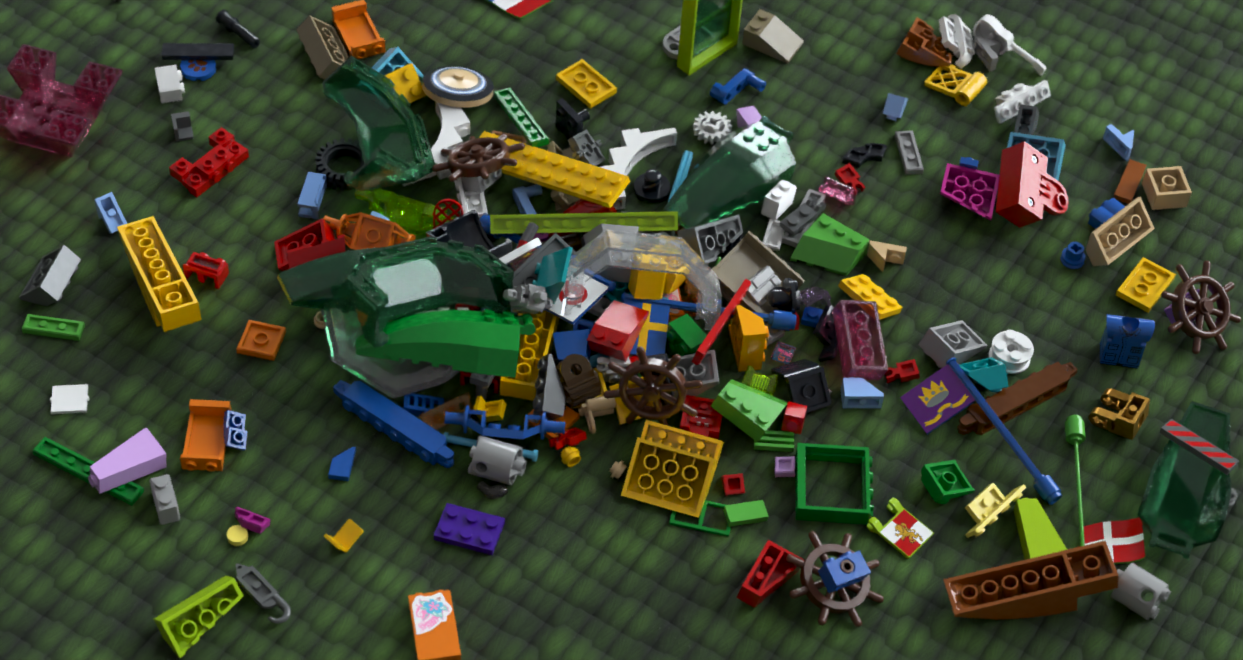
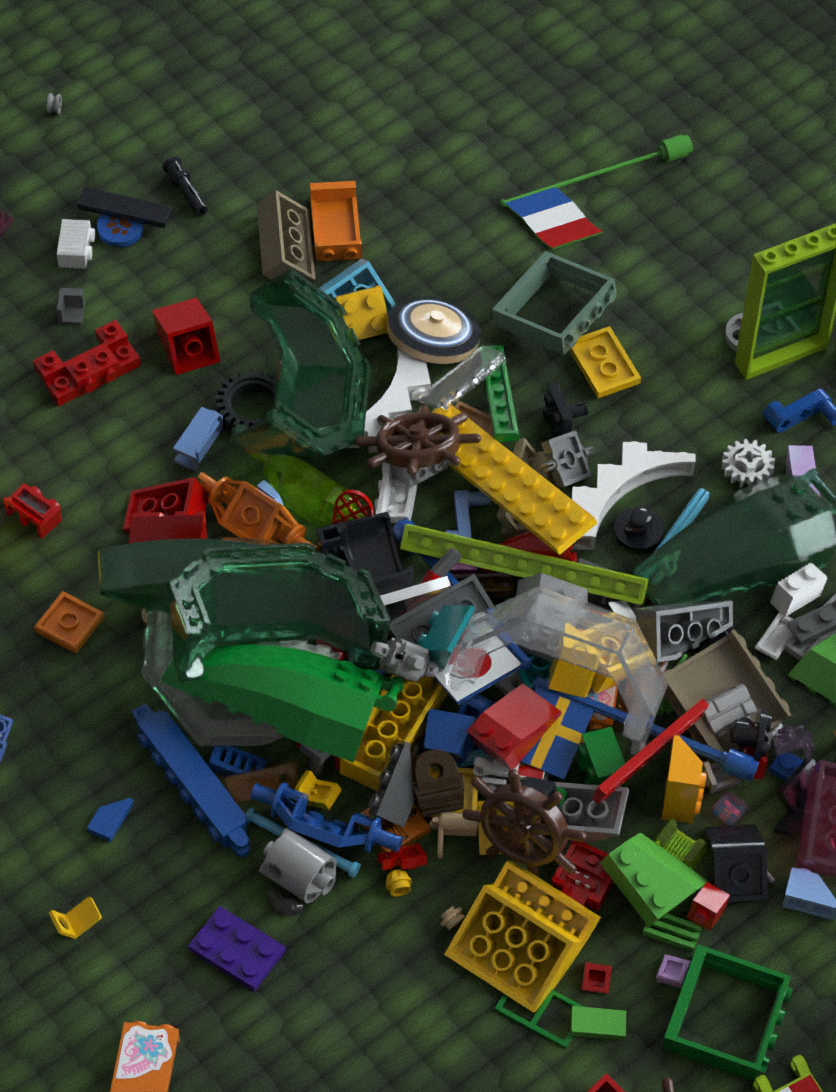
camera: 20 degrees right, 5 degrees up
none -> red slope [152,297,221,375]
none -> clear windscreen [417,345,506,409]
none -> sand green window [492,251,617,355]

